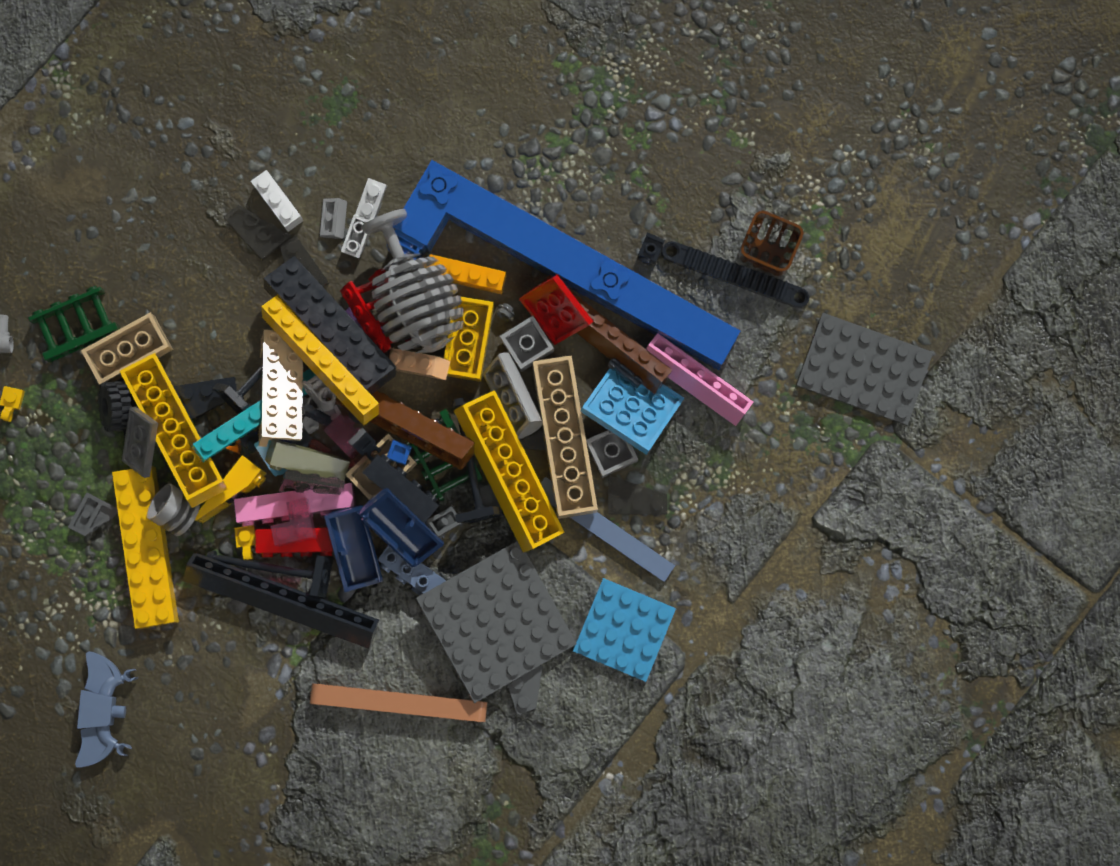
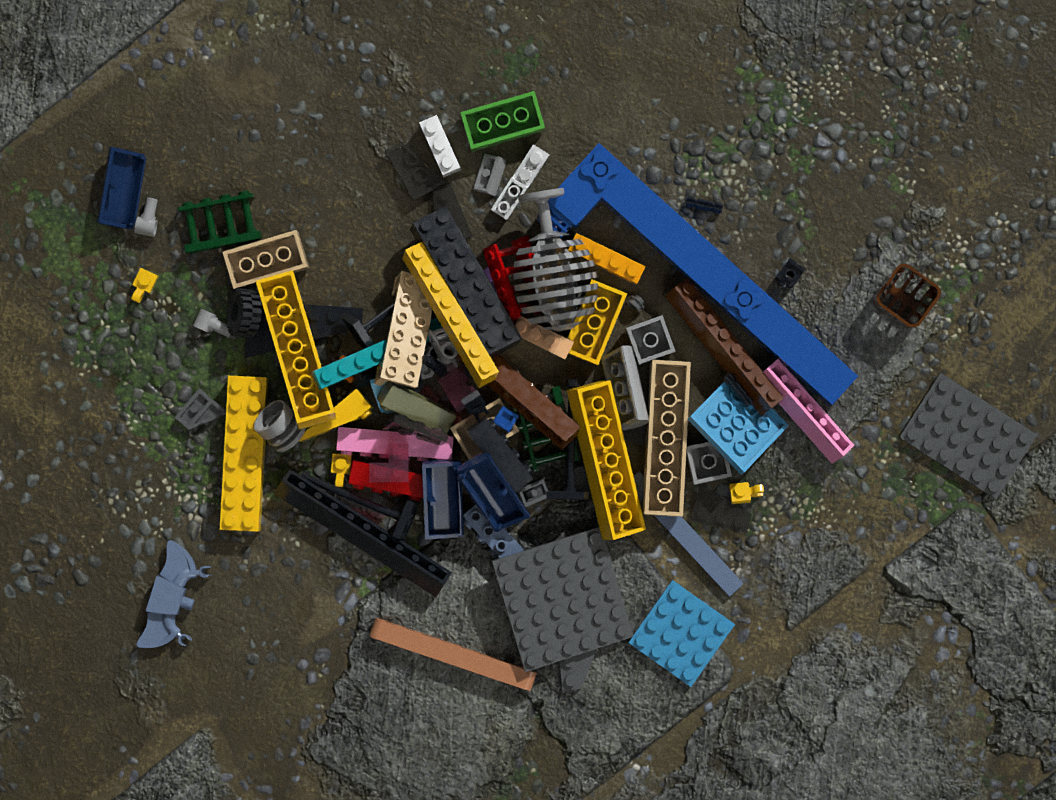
camera: 10 degrees right, 5 degrees up
flat silver tile [122,407,158,478] -> none
red plate [519,275,593,345] -> none
black gear [662,241,810,308] -> none
none -> light grey pin [193,308,230,337]
none -> bright green brick [460,91,545,152]
none -> black axle [686,196,723,214]
none -> yellow plate [729,482,764,504]

